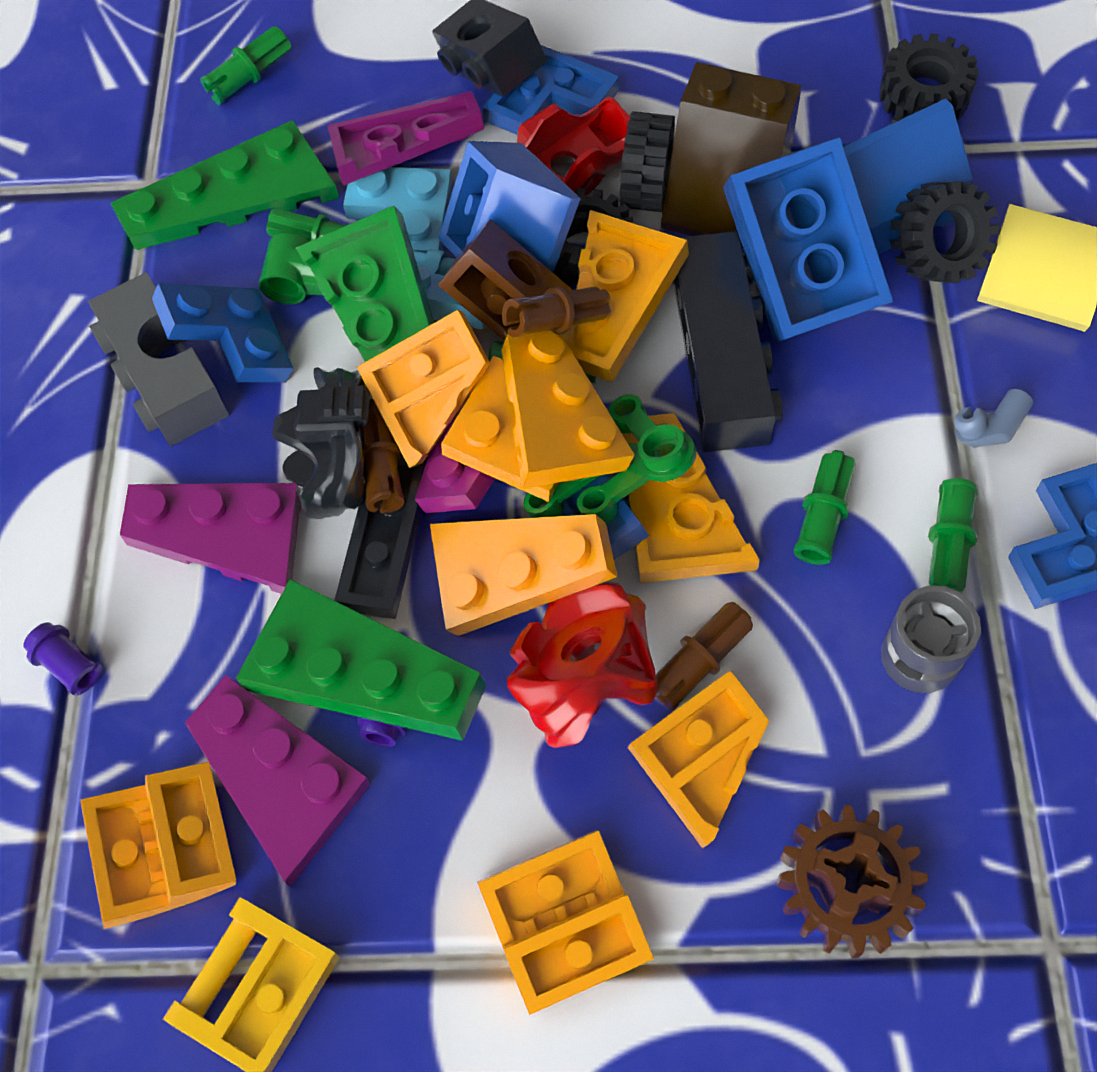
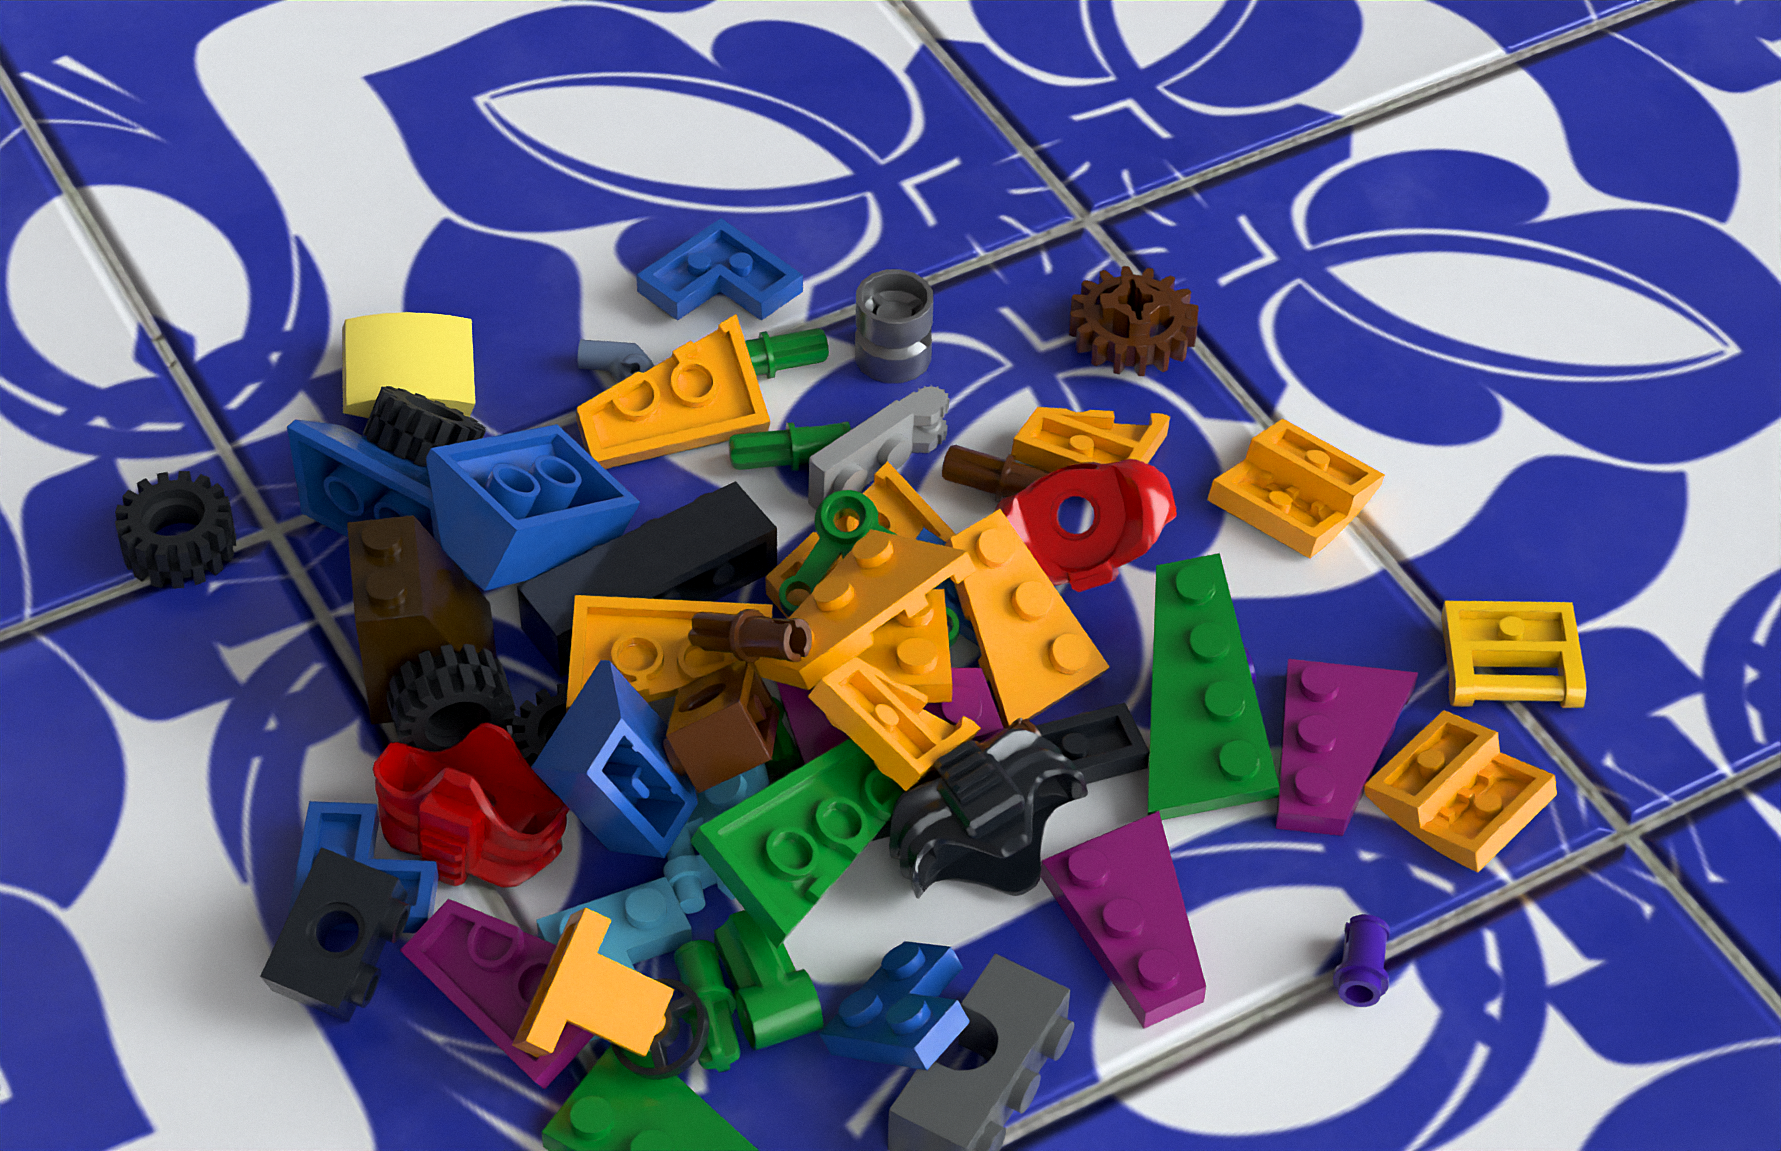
camera: 125 degrees left, 15 degrees down
none -> light orange piece [512,908,710,1080]
none -> light orange wing [575,314,771,469]
none -> light grey hinge [808,385,950,510]

